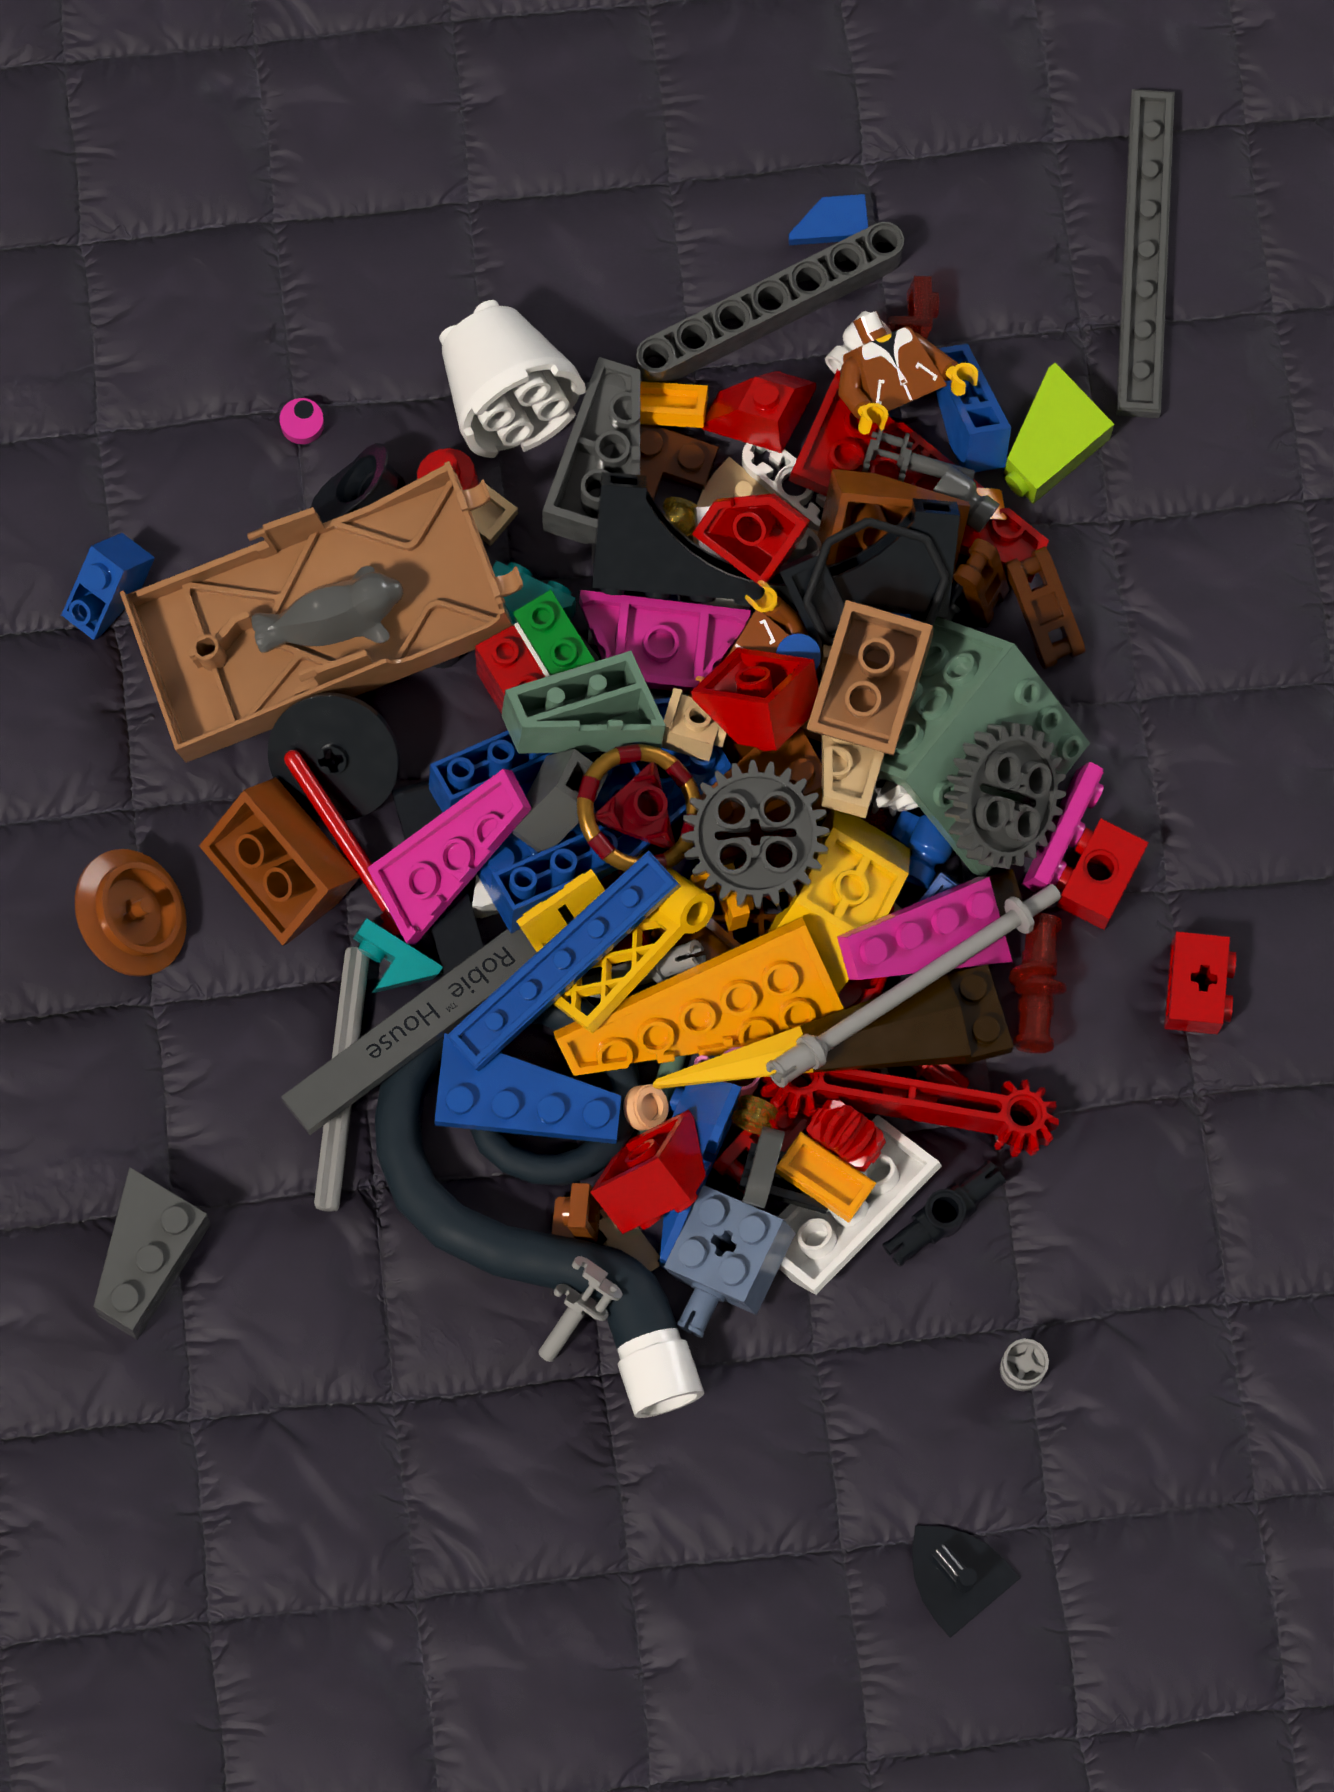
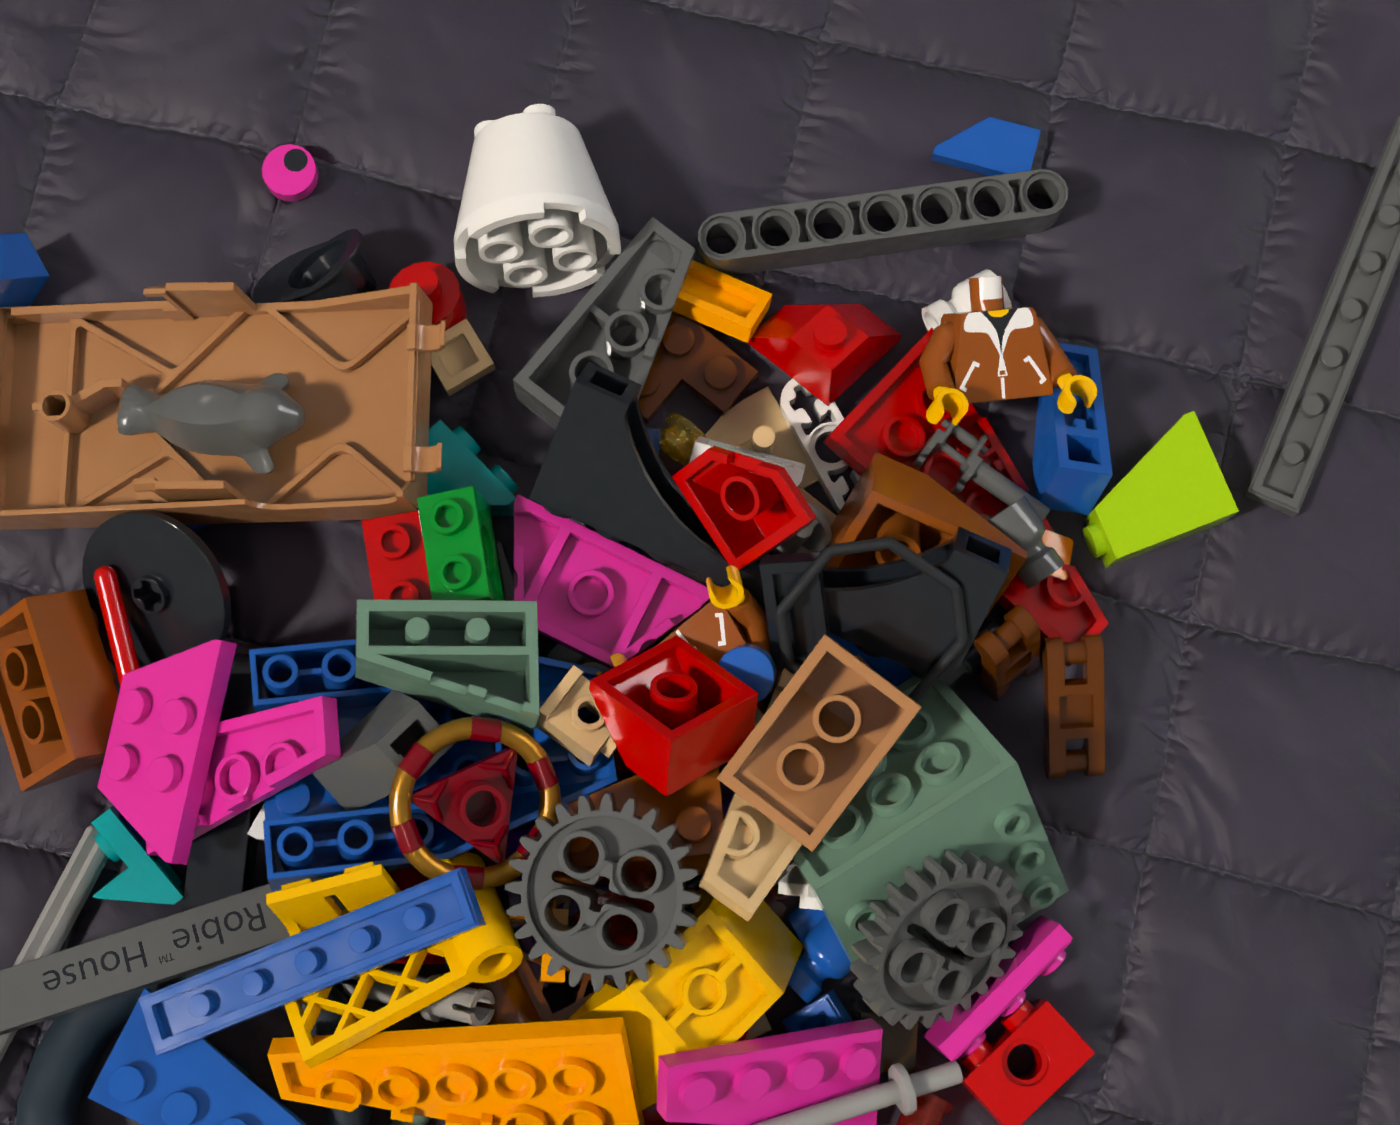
camera: 20 degrees right, 5 degrees up
clear red bracket [886,276,939,339] -> none
none -> dark pink wing [97,639,237,865]

